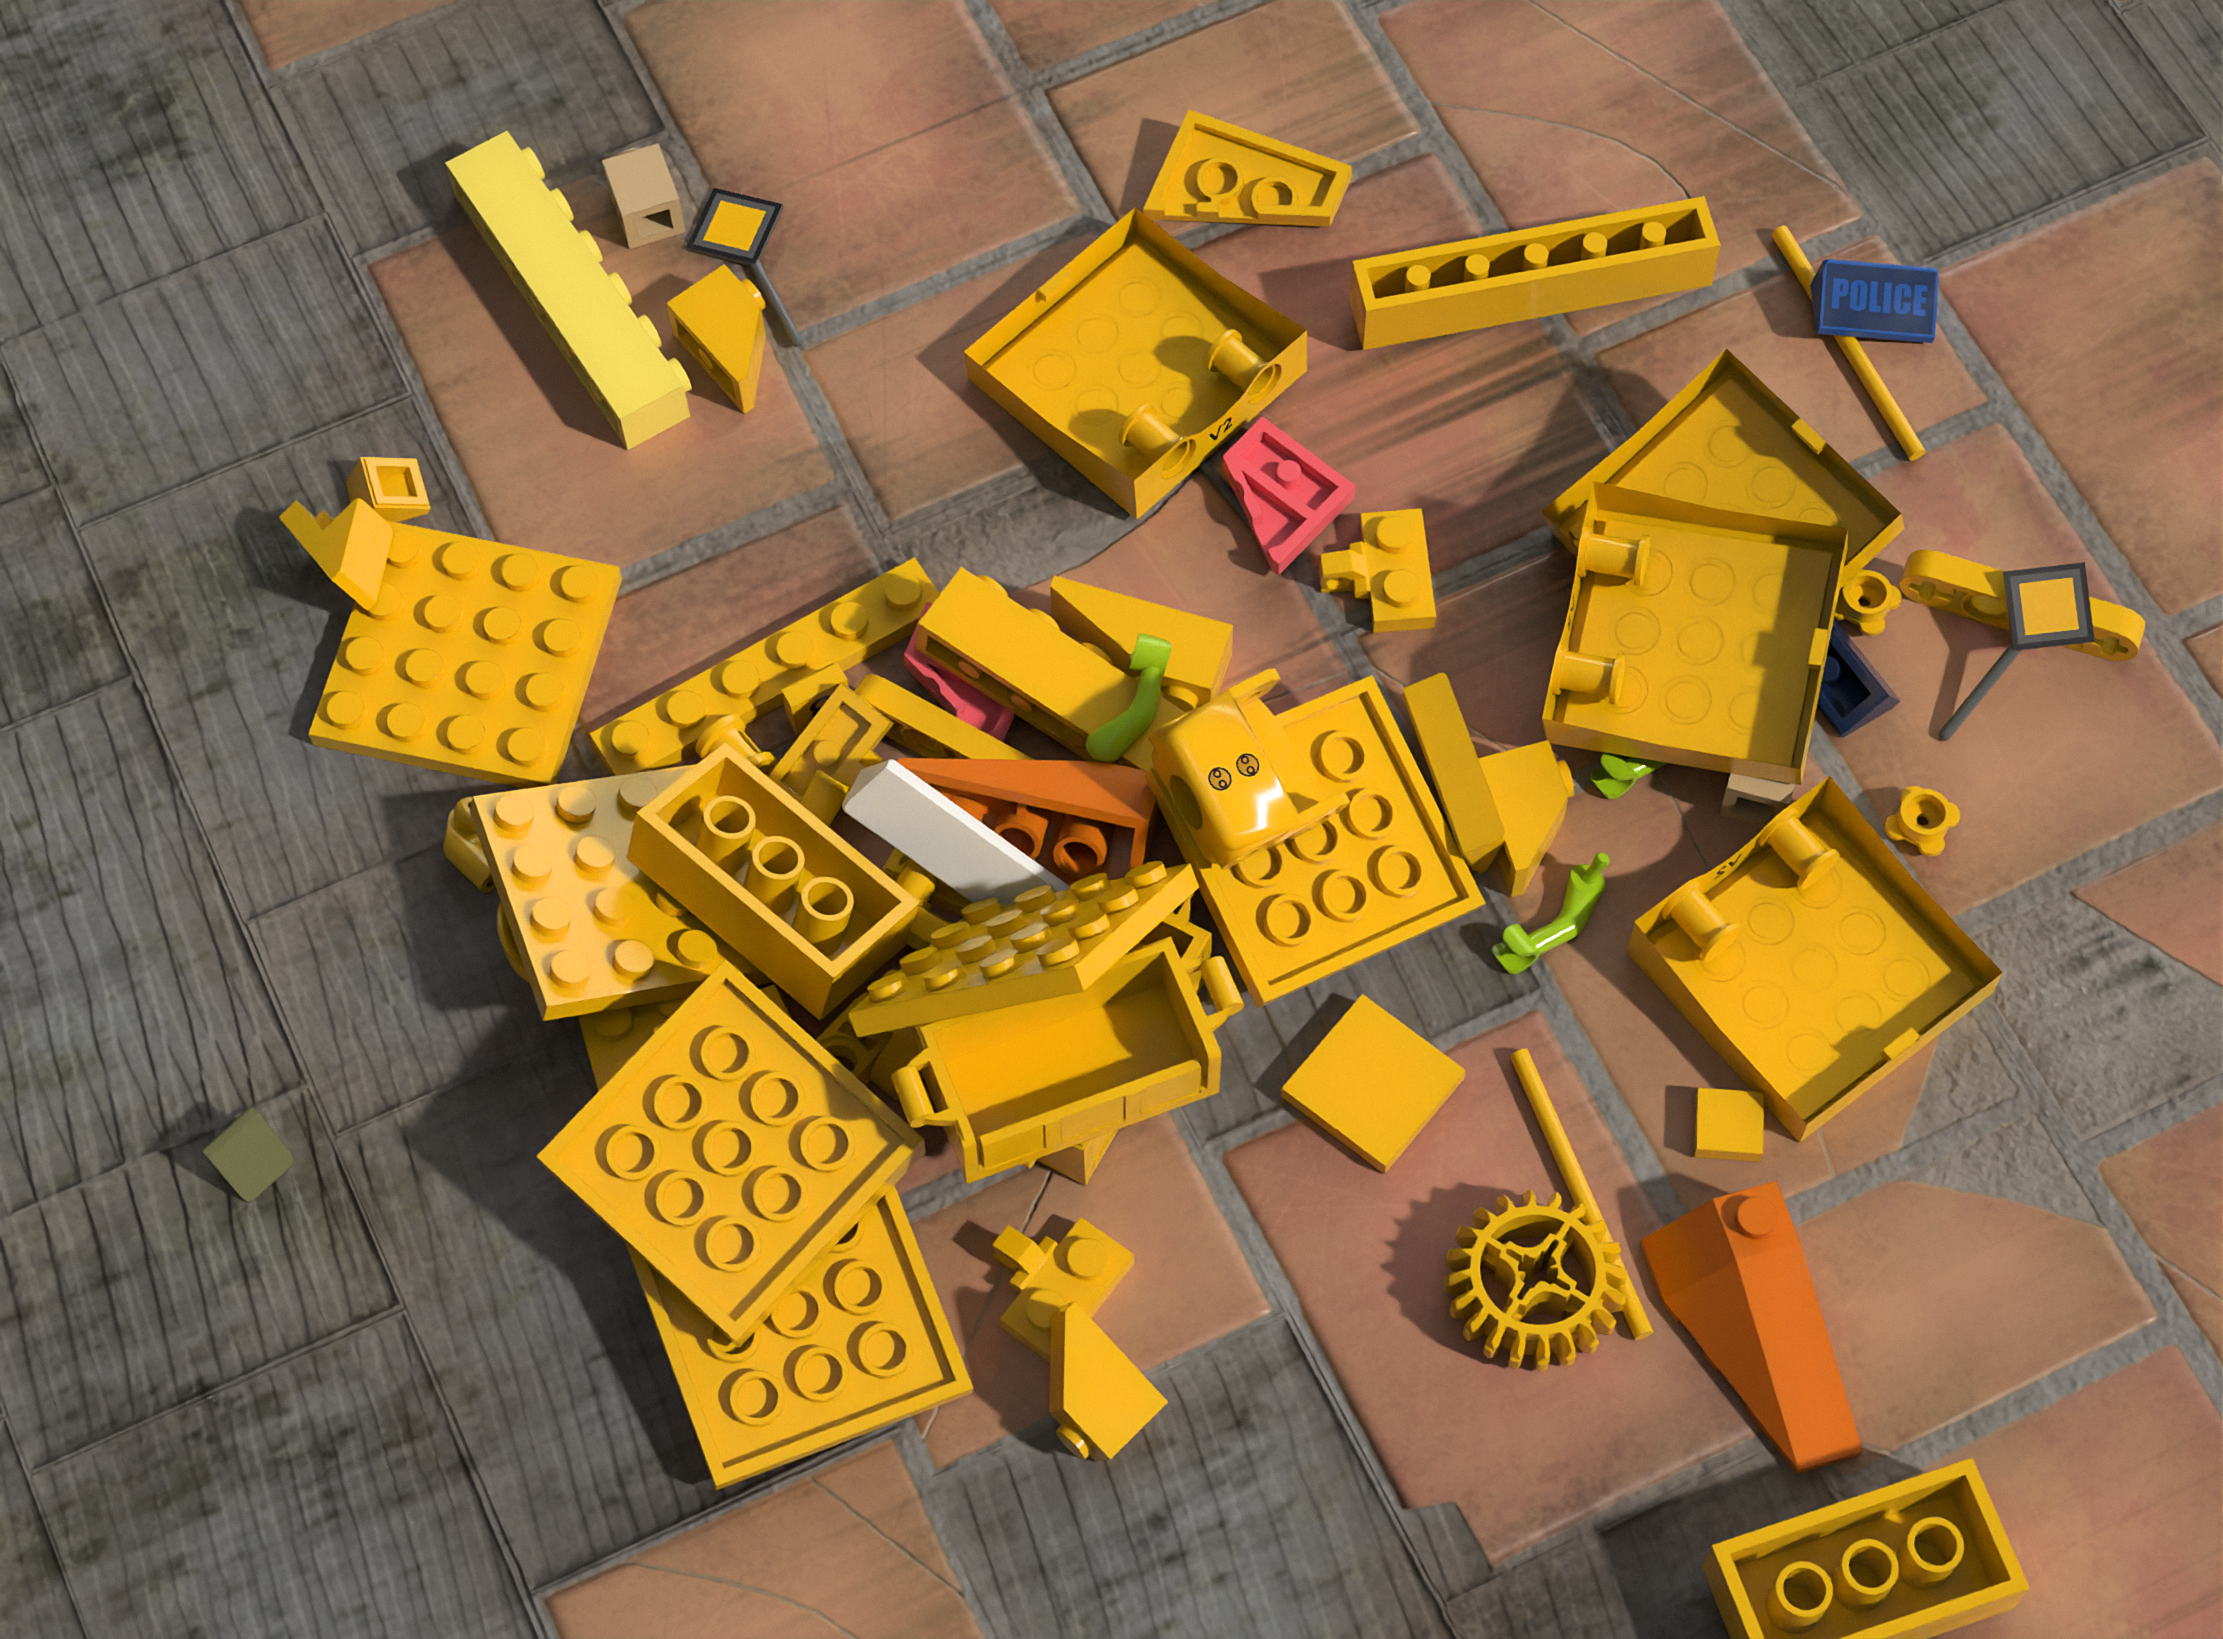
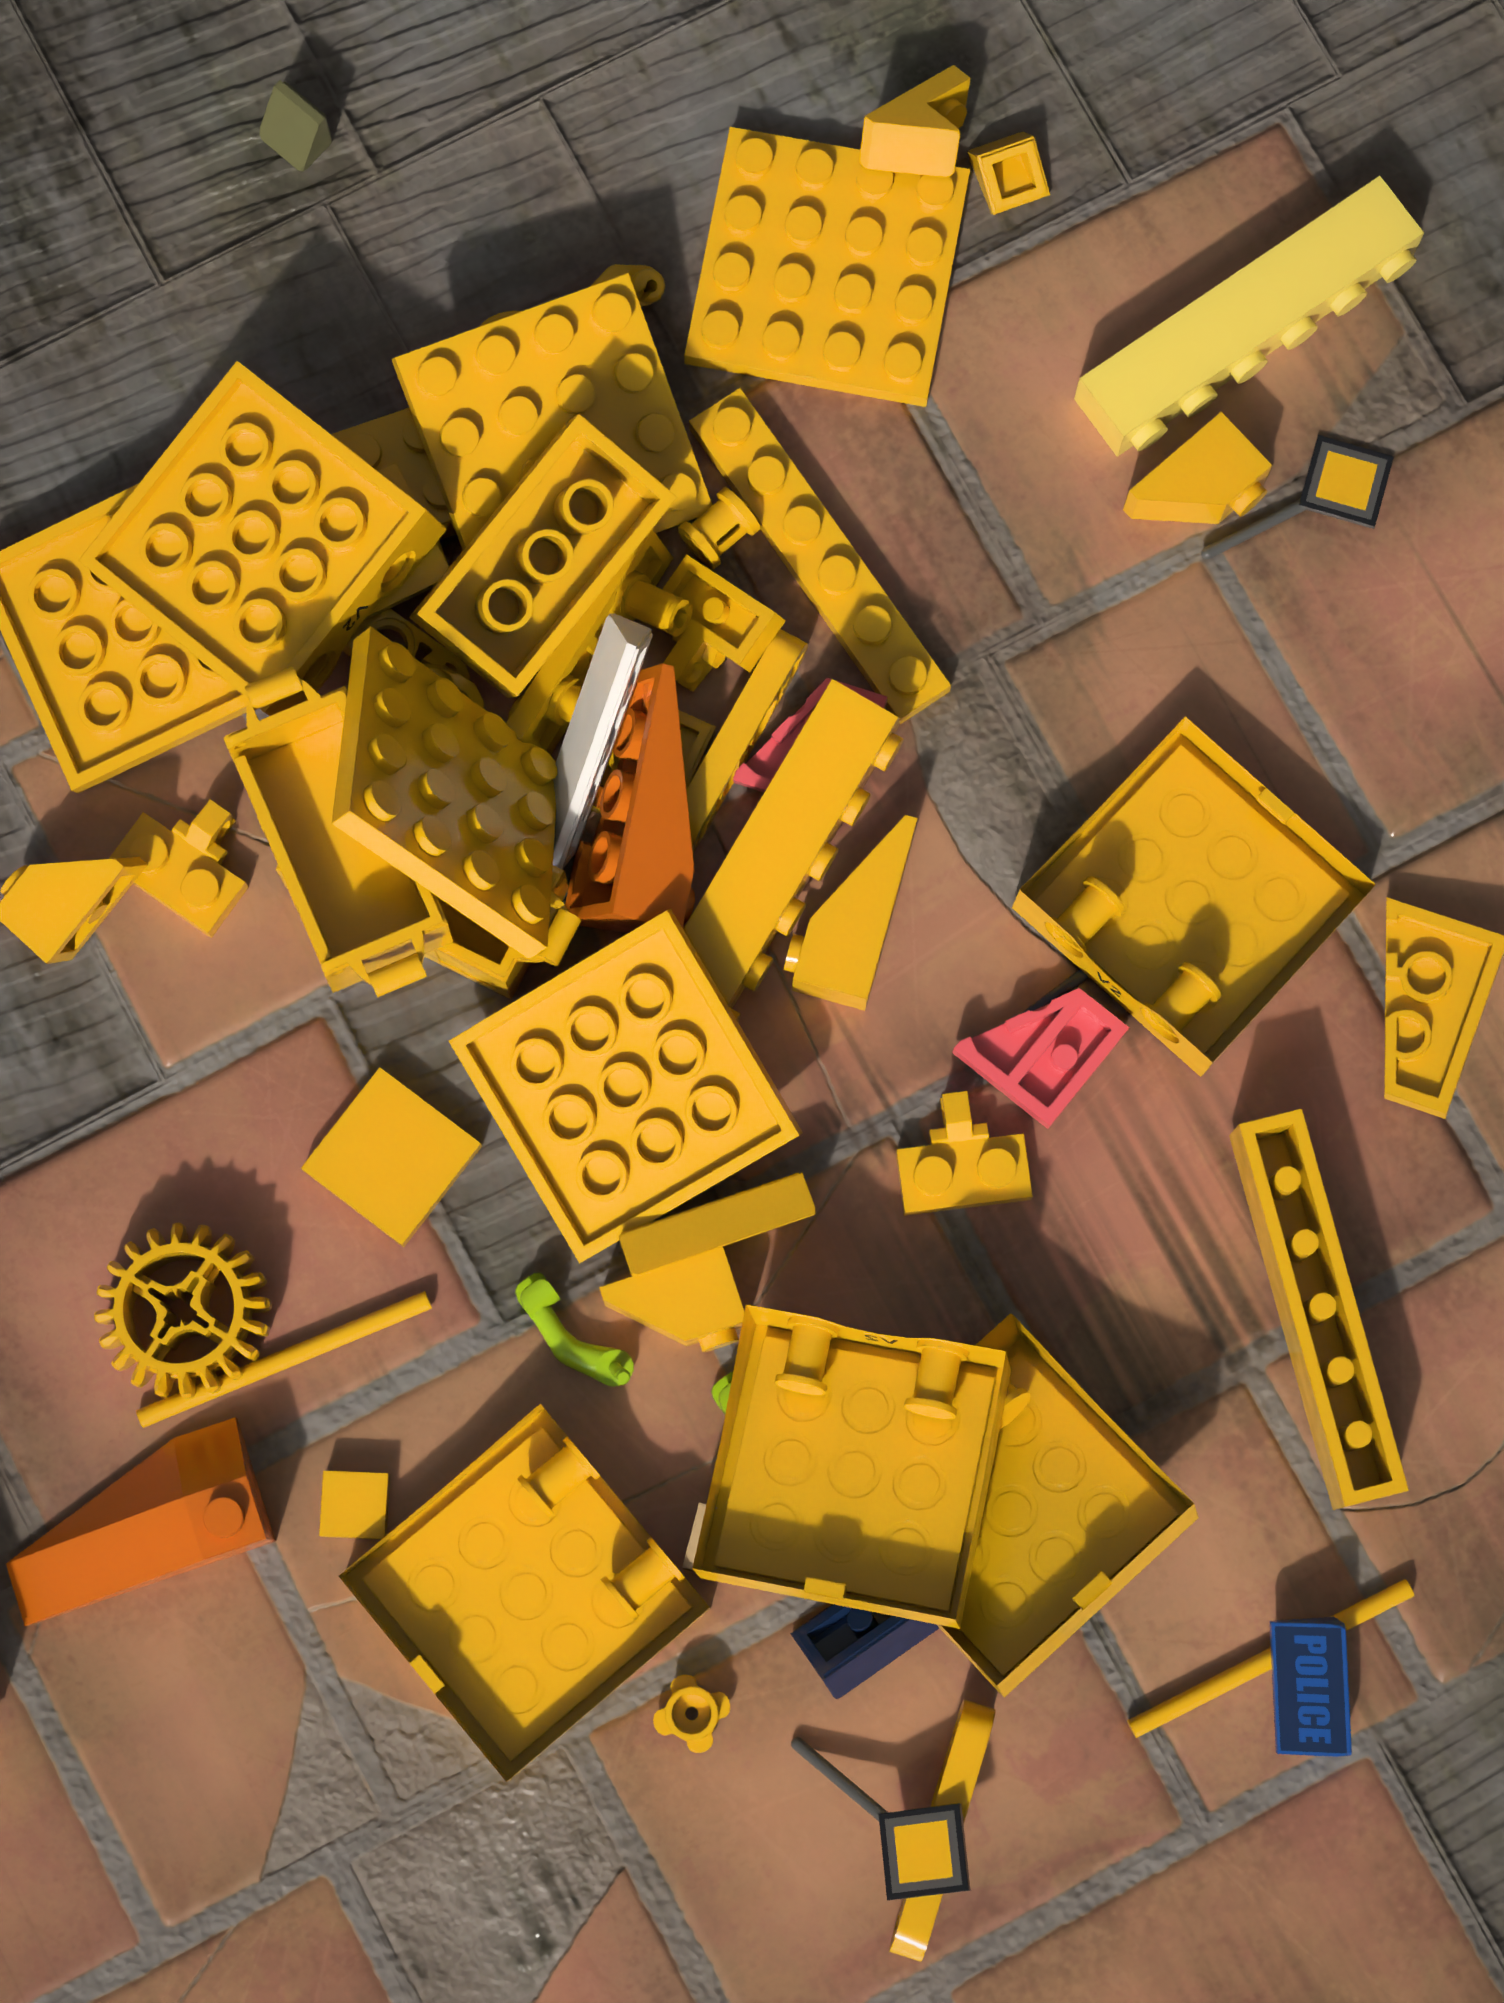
camera: 85 degrees right, 15 degrees up
tan brick [602,143,686,249] -> none
yellow tile [781,662,849,735] -> none
lime piece [1086,633,1172,762] -> none
yellow piece [1149,668,1350,870] -> none
yellow plate [1834,569,1902,636] -> none

